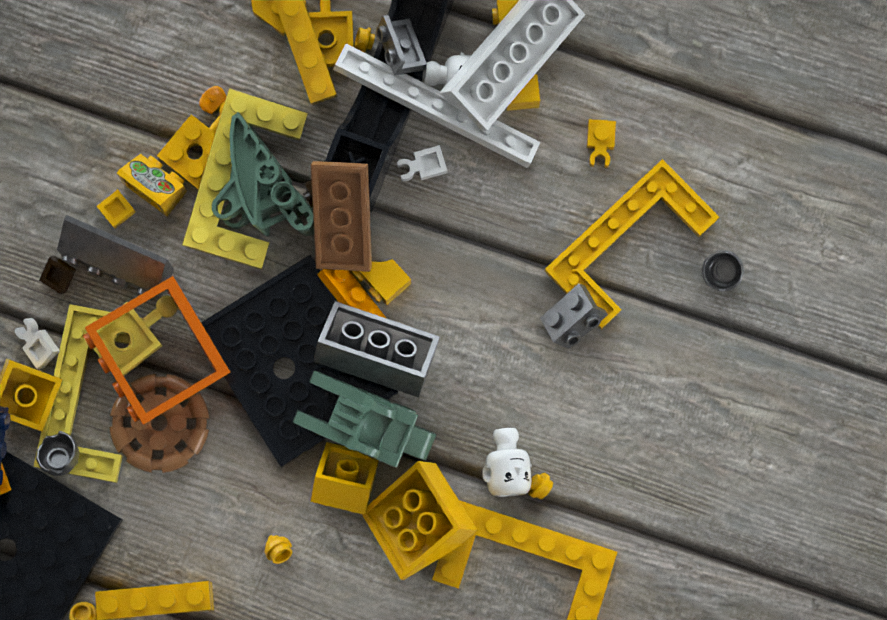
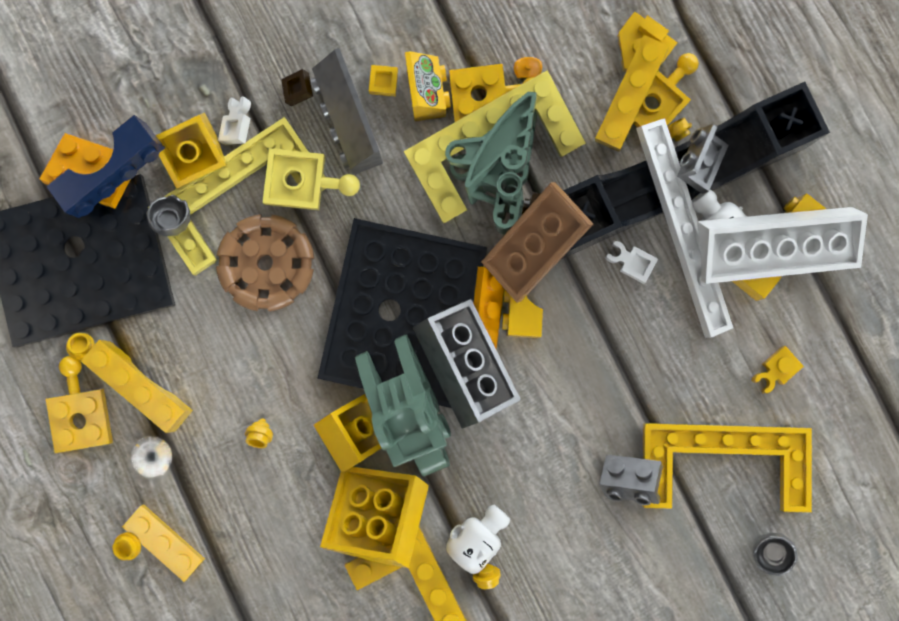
camera: 45 degrees right, 5 degrees up
orange window [83,276,231,424] -> none

